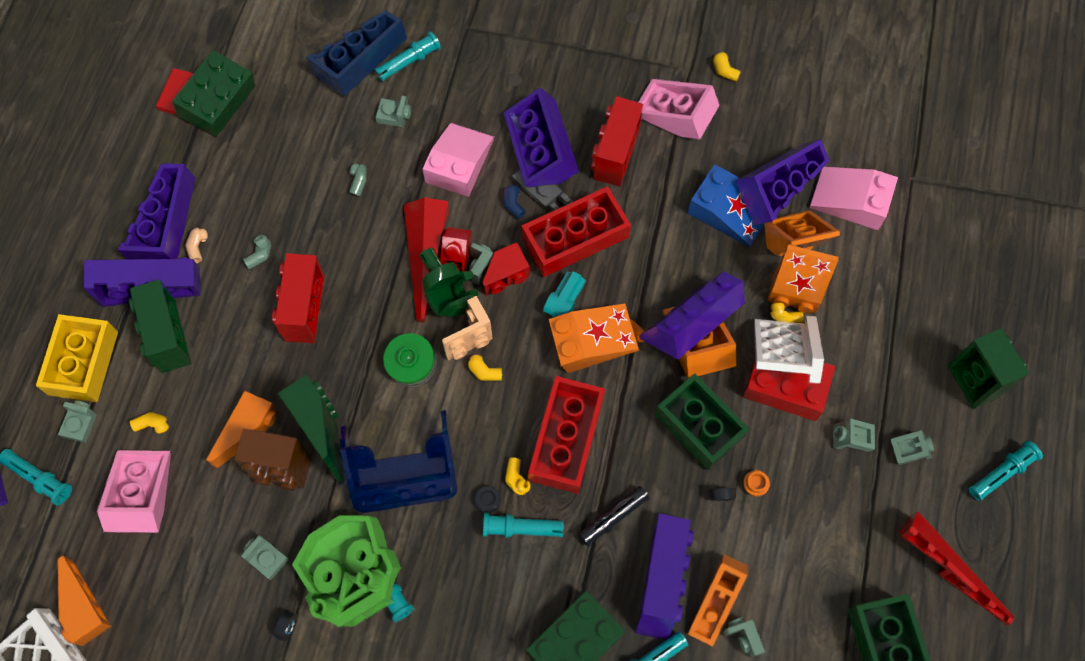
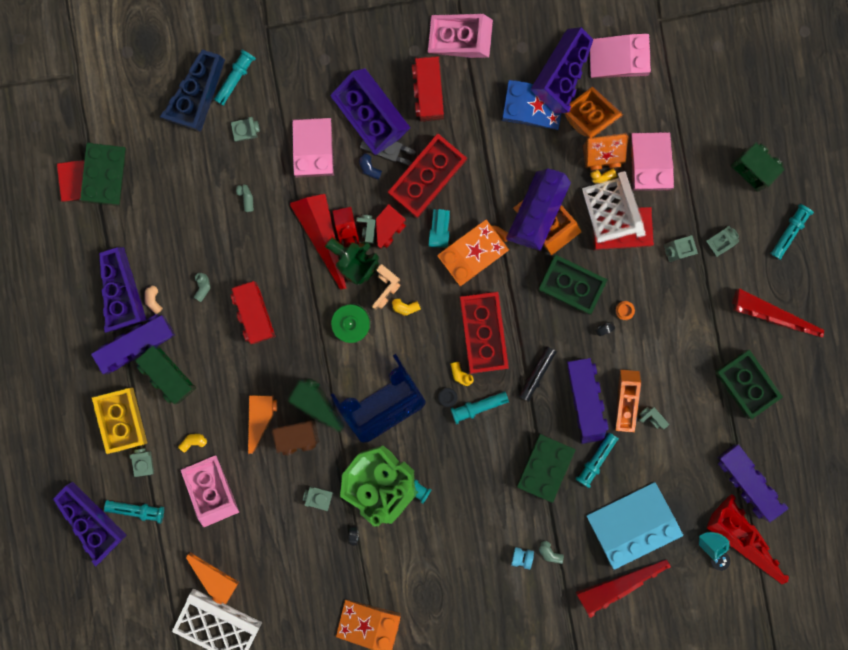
camera: 15 degrees left, 20 degrees up
none -> bright pink slope [631,133,674,191]

